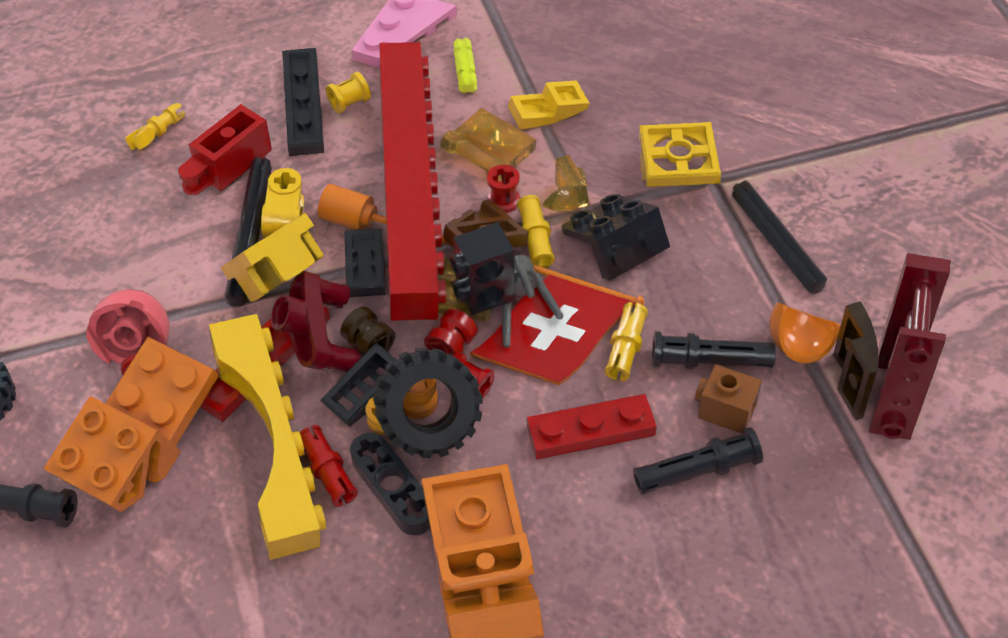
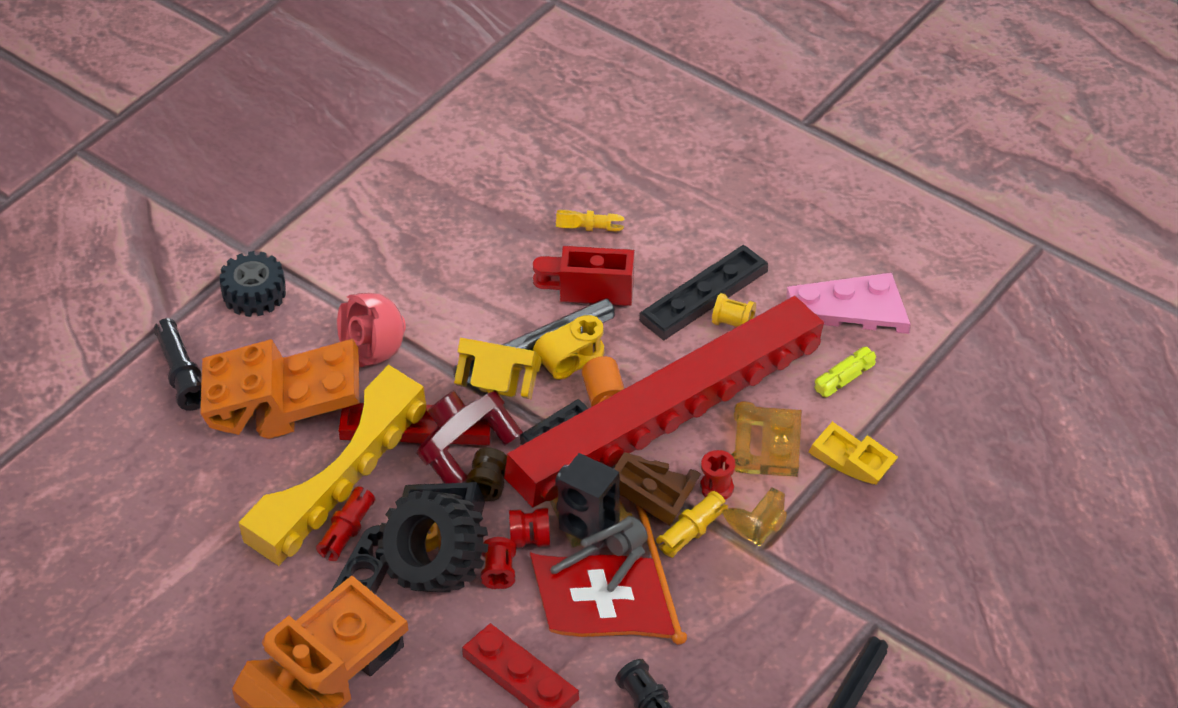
camera: 55 degrees right, 5 degrees down
black bracket [561,194,670,280] -> none
yellow pin [604,302,648,381] -> none
yellow piece [639,122,721,187] -> none

